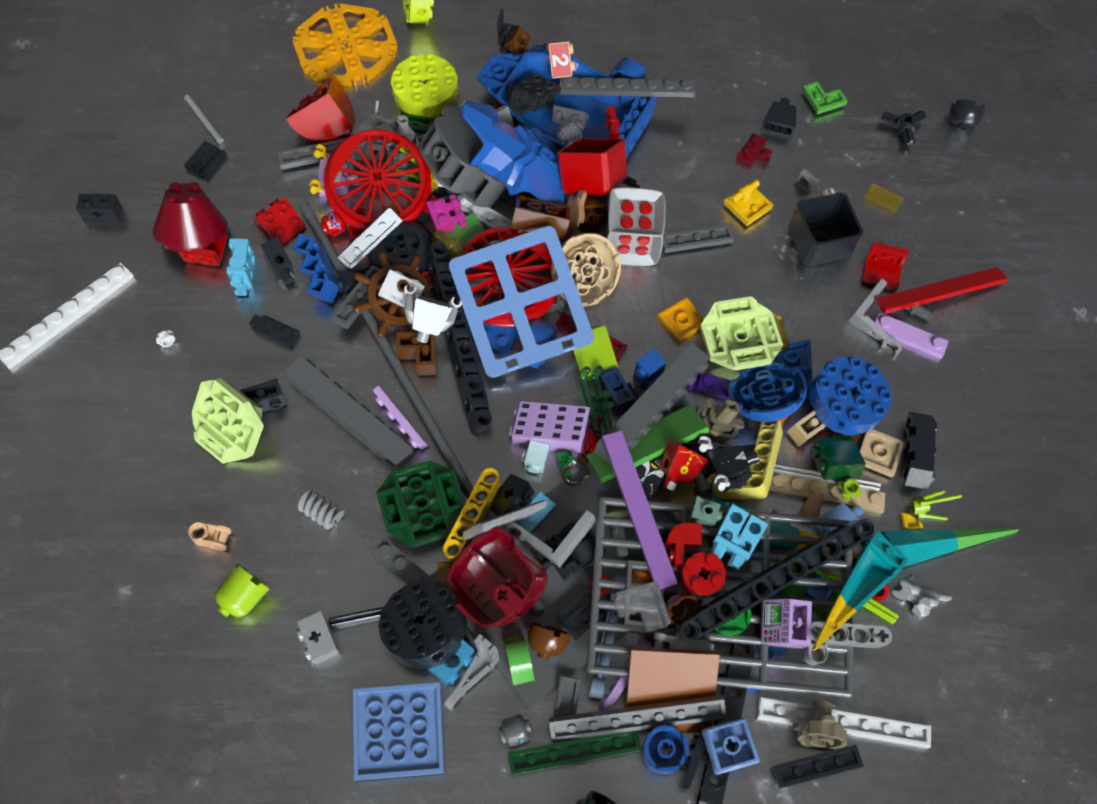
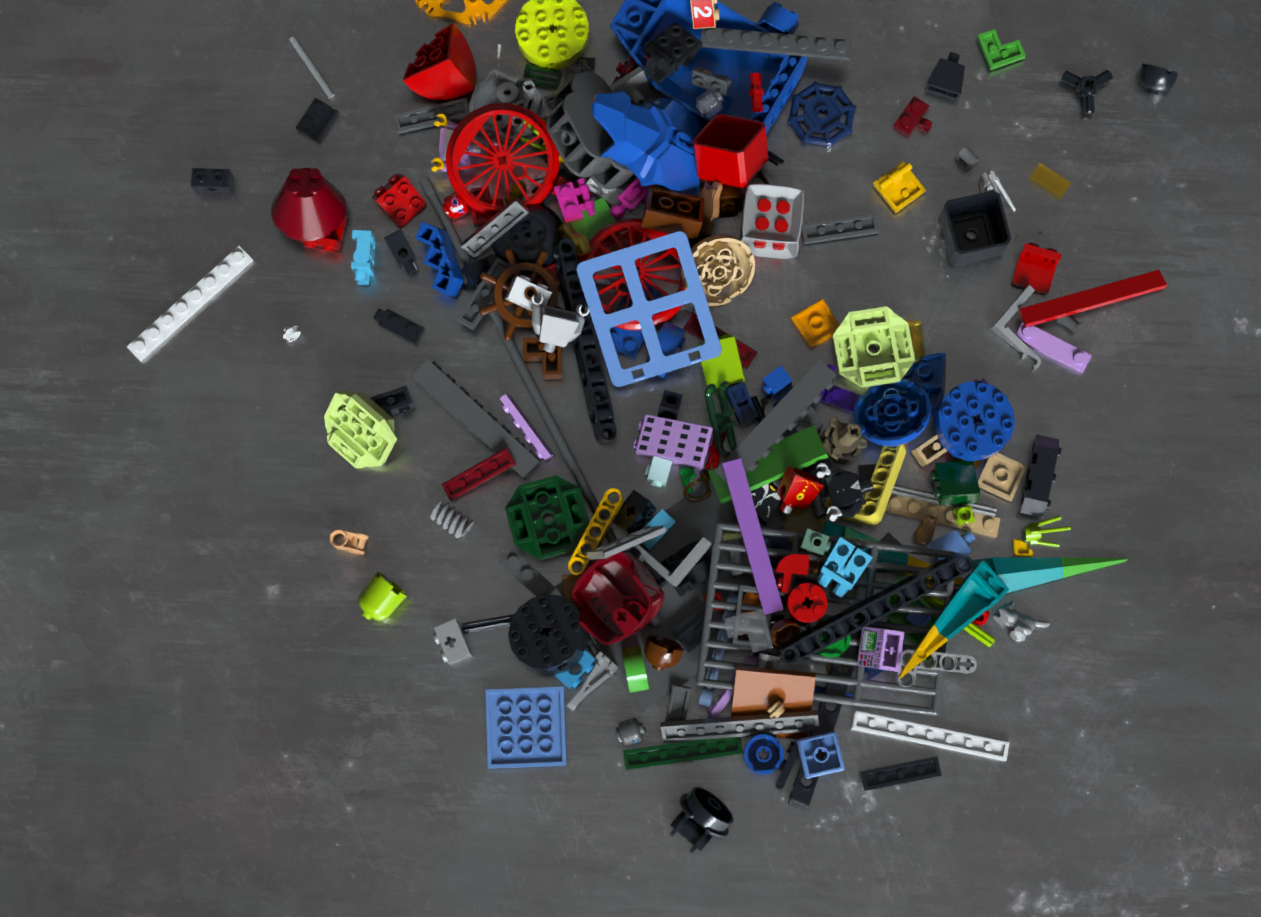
camera: 10 degrees right, 15 degrees up
dark tan piece [793,700,847,750] -> none
none -> dark red tile [442,447,517,501]
none -> dark pink plate [610,178,657,219]
none -> black brick [657,390,683,420]
none -> tan plate [767,700,785,718]
none -> dark blue plate [787,81,857,148]

